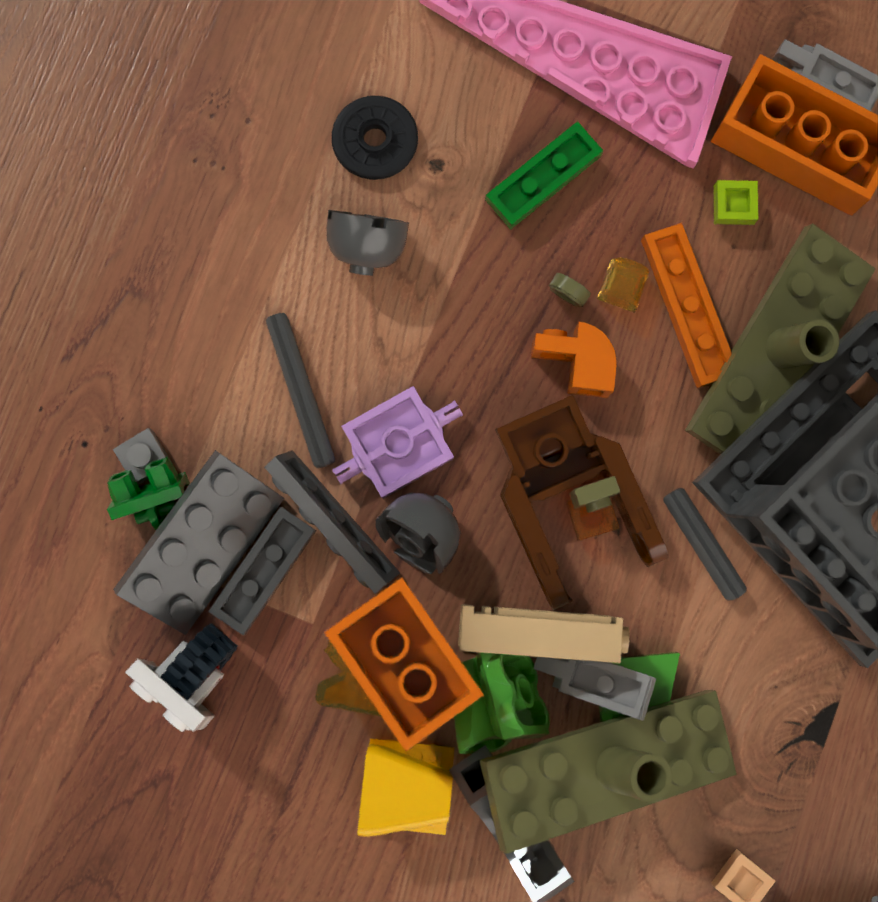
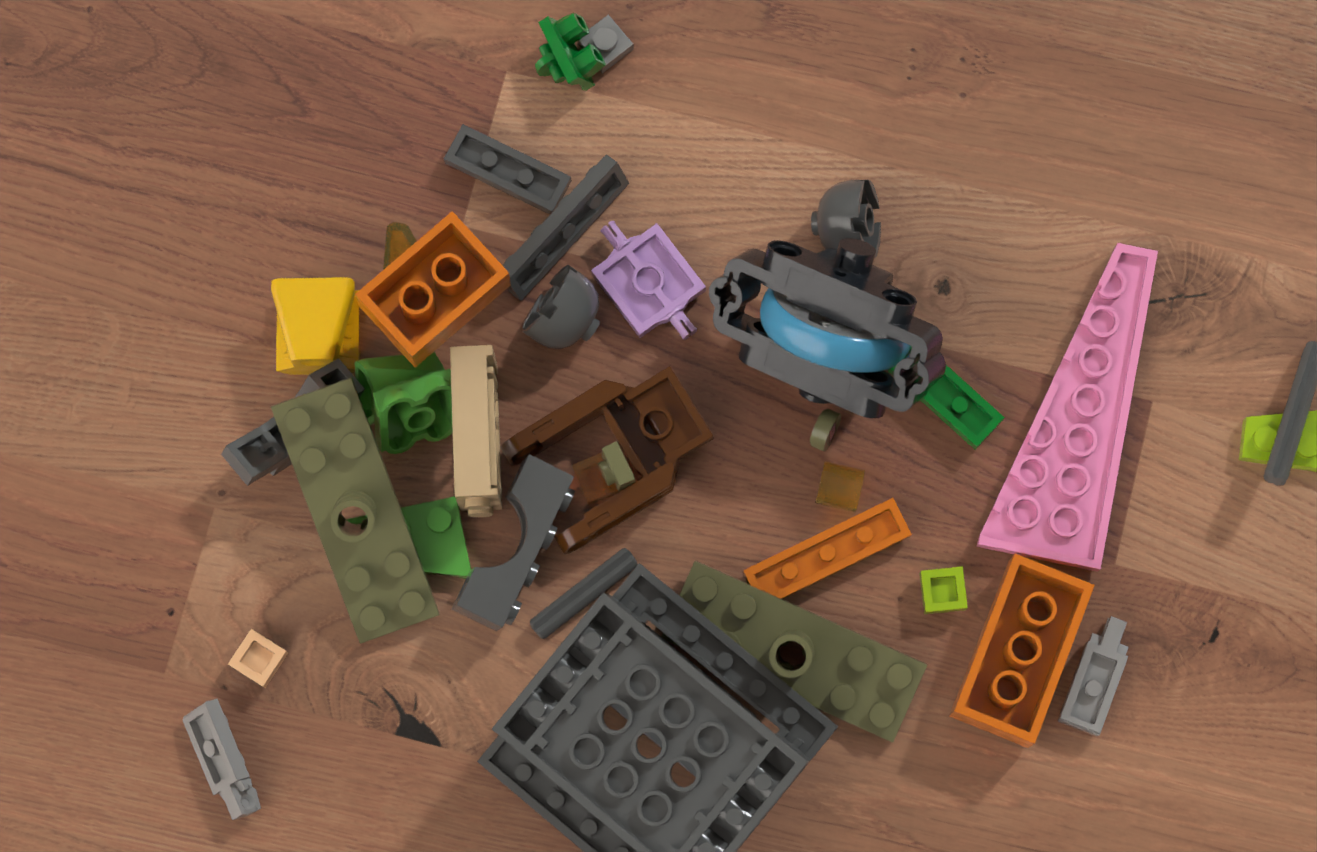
camera: 85 degrees right, 5 degrees down
dark grey plate [113,450,284,635] -> none
plate [125,623,238,732] -> none
dark grey axle [266,313,335,468] -> none
black wheel [331,96,418,180] -> none
orange brick [531,322,617,398] -> none
light grey hinge [533,657,656,721] -> none
none -> dark grey arch [452,454,575,631]
none -> black piece [709,238,946,418]

